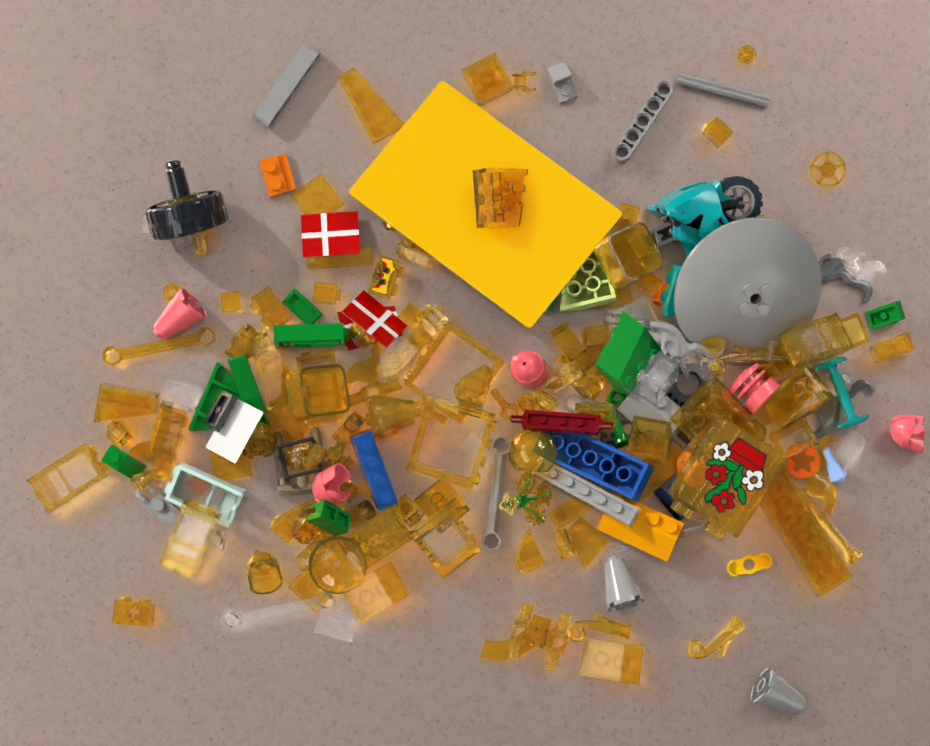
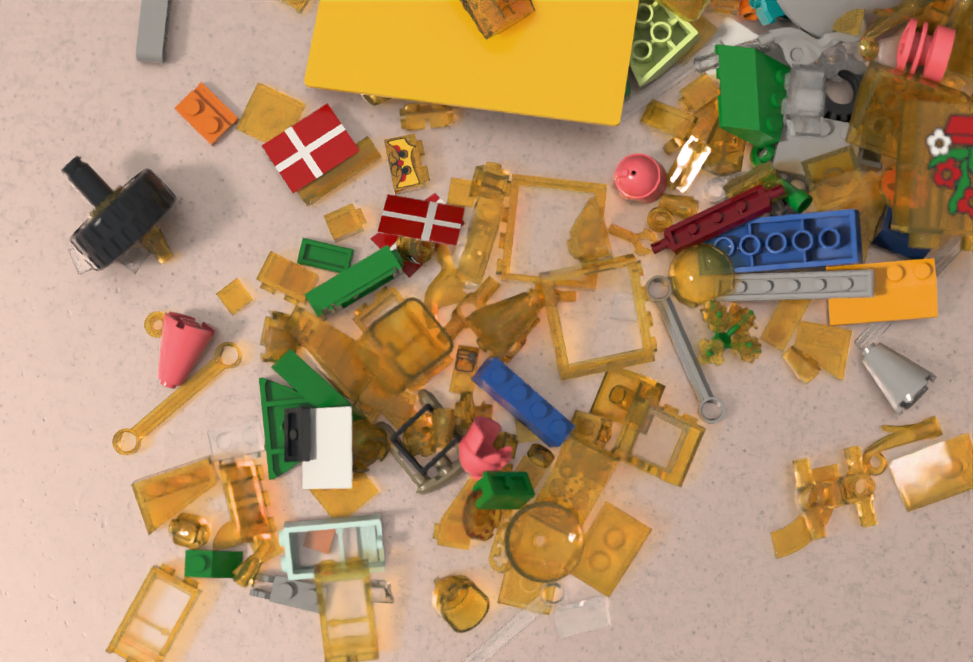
camera: 30 degrees left, 0 degrees up
clear yellow slope [514,529,545,574] -> none

